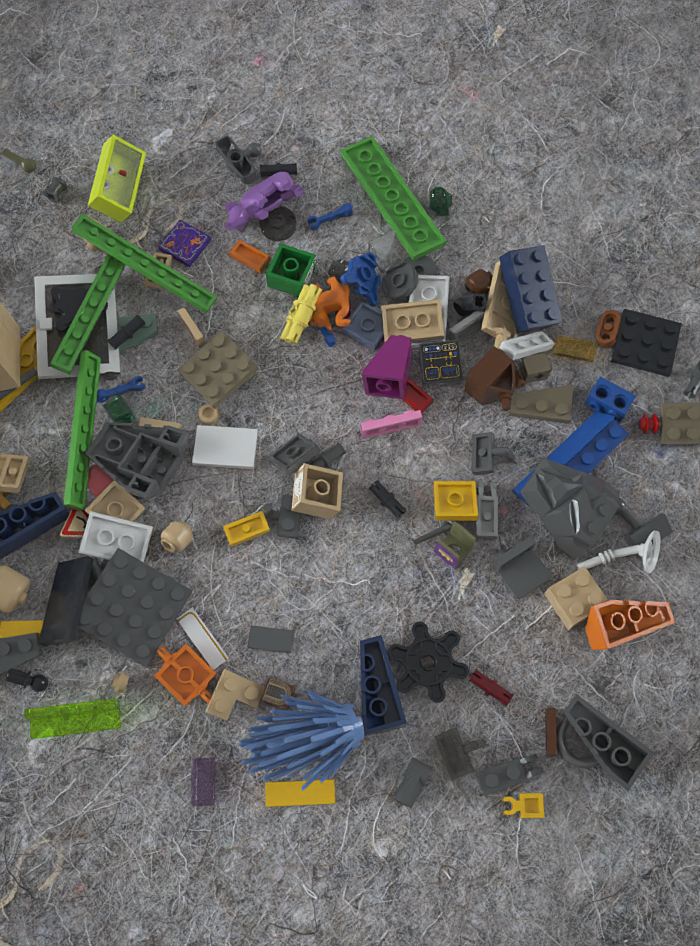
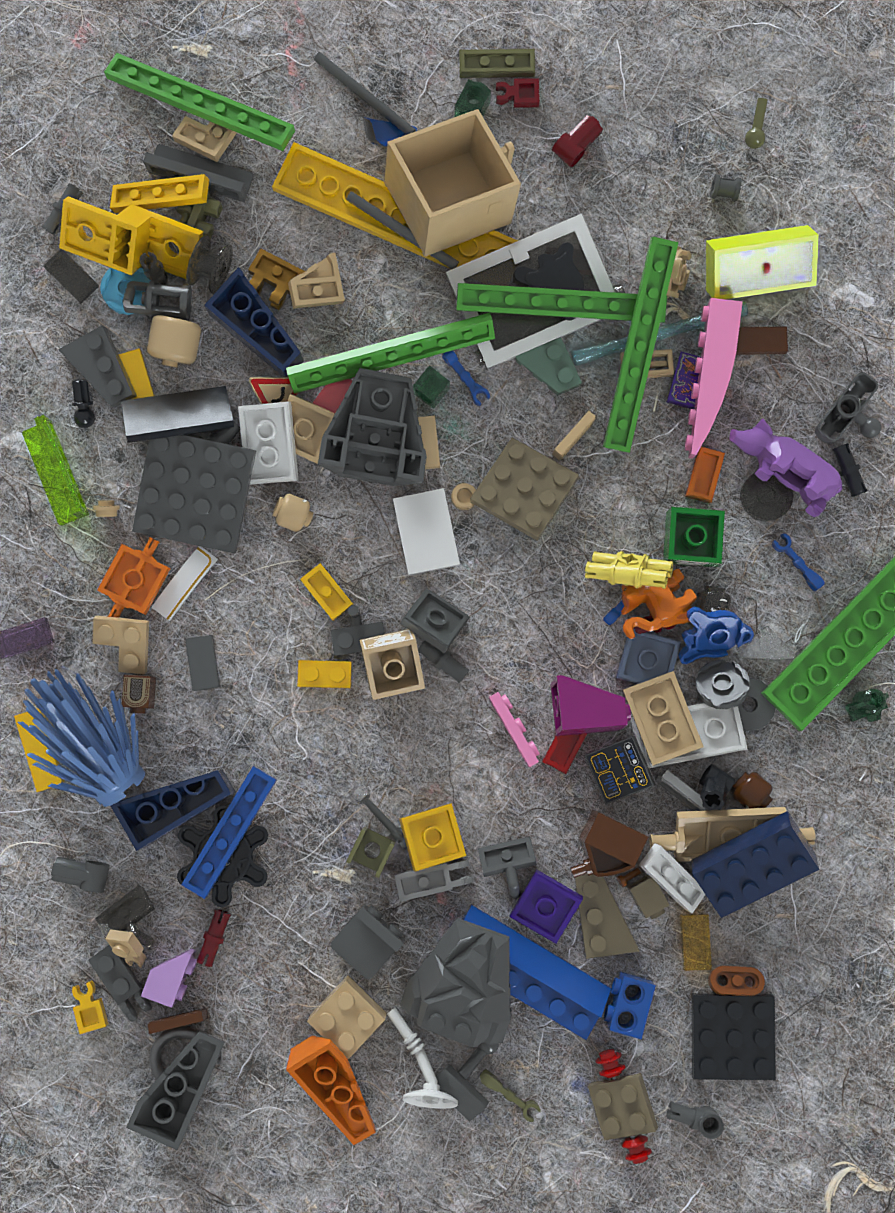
camera: 70 degrees right, 15 degrees up
black pin [107,315,145,350] -> none
black pin [369,480,407,519] -> none
none -> tan plate [105,929,147,968]
none -> lavender slope [141,948,197,1008]
none -> blue plate [181,766,277,899]
none -> yellow plate [297,660,352,689]
none -> olive piece [480,1069,541,1122]
none -> dark purple tile [509,869,583,944]
none -> clear light blue piece [572,301,748,366]
none -> bright pink slope [685,298,743,459]
none -> reddish brown tile [736,326,788,355]

